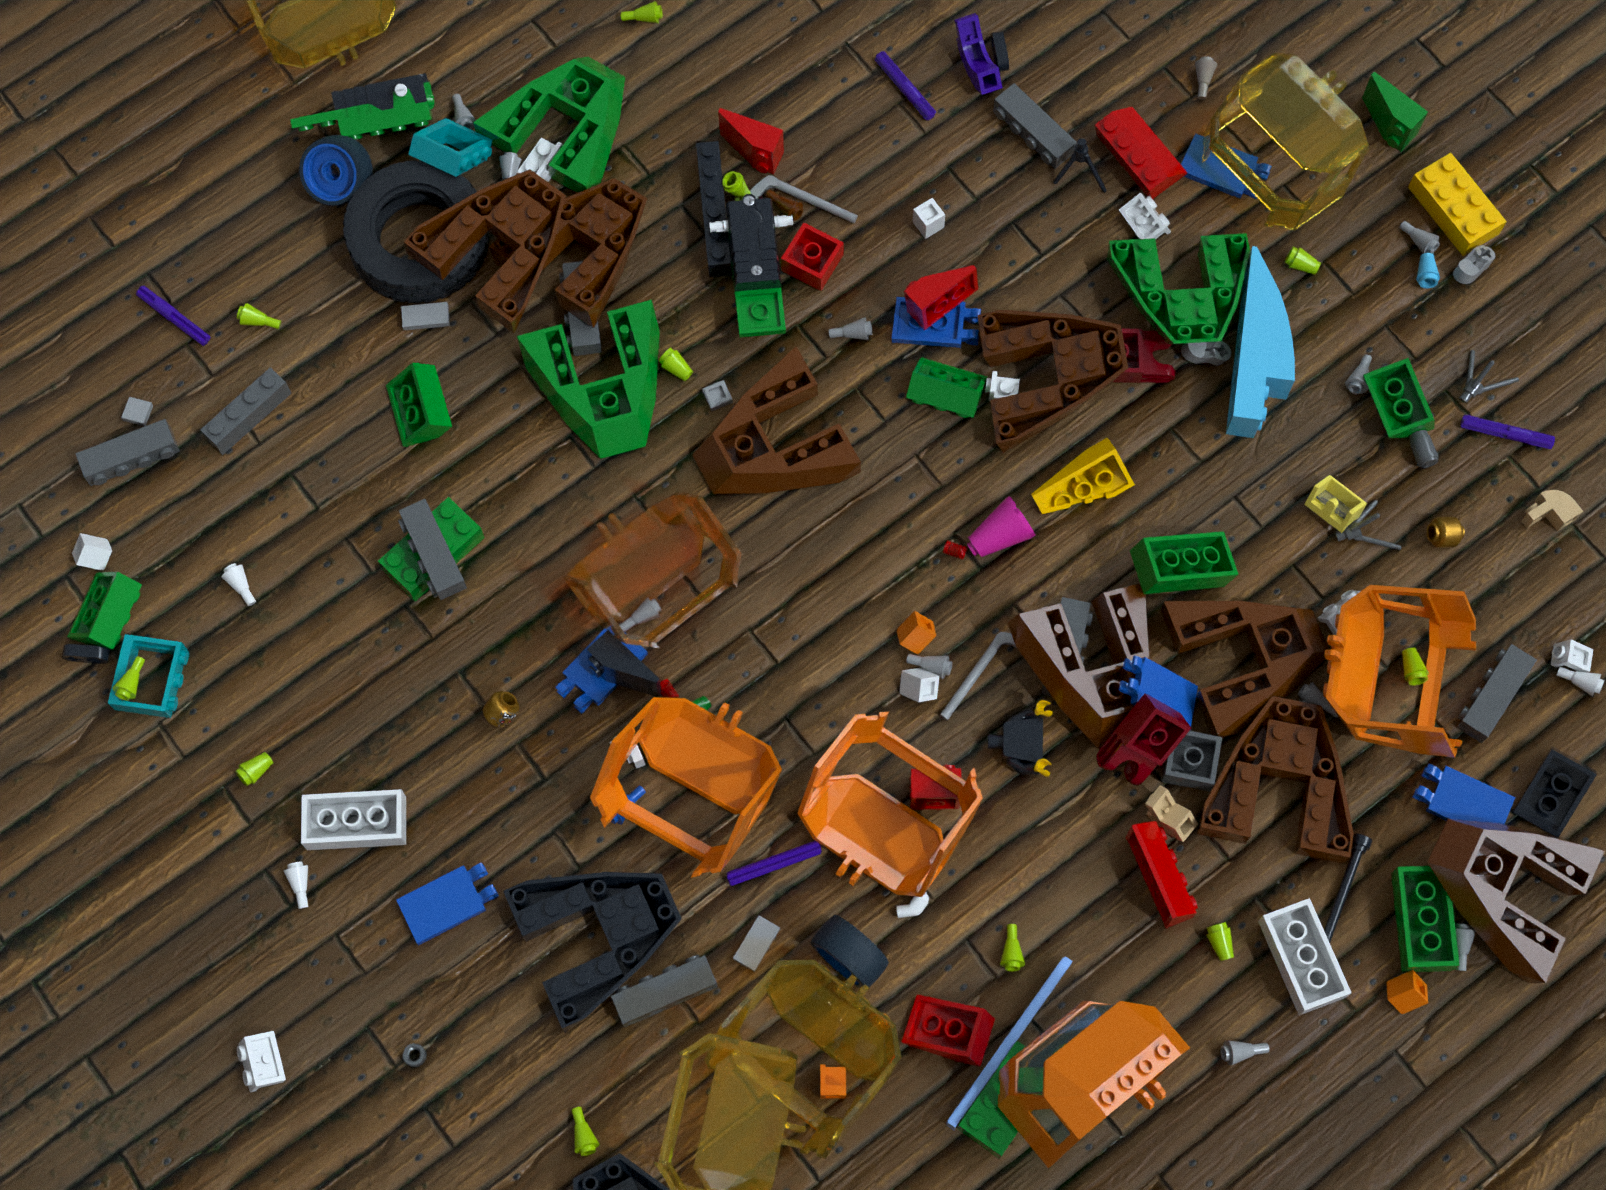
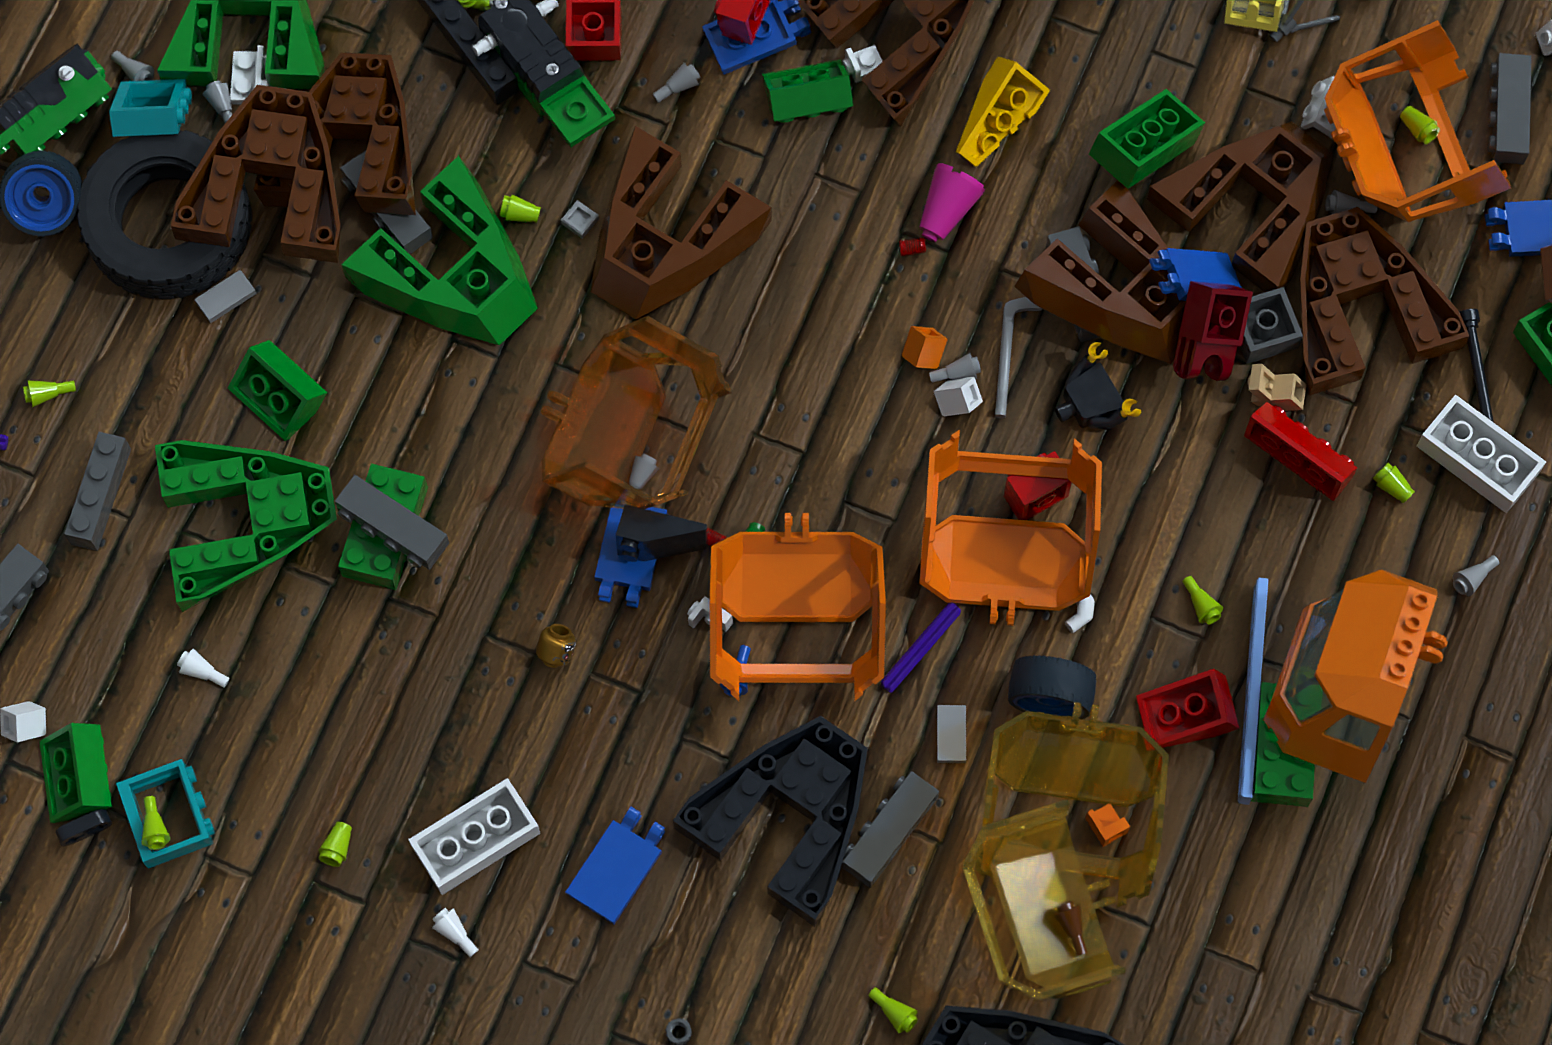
camera: 30 degrees left, 0 degrees up
none -> green piece [155,440,337,612]
none -> reddish brown cone [1053,900,1088,956]

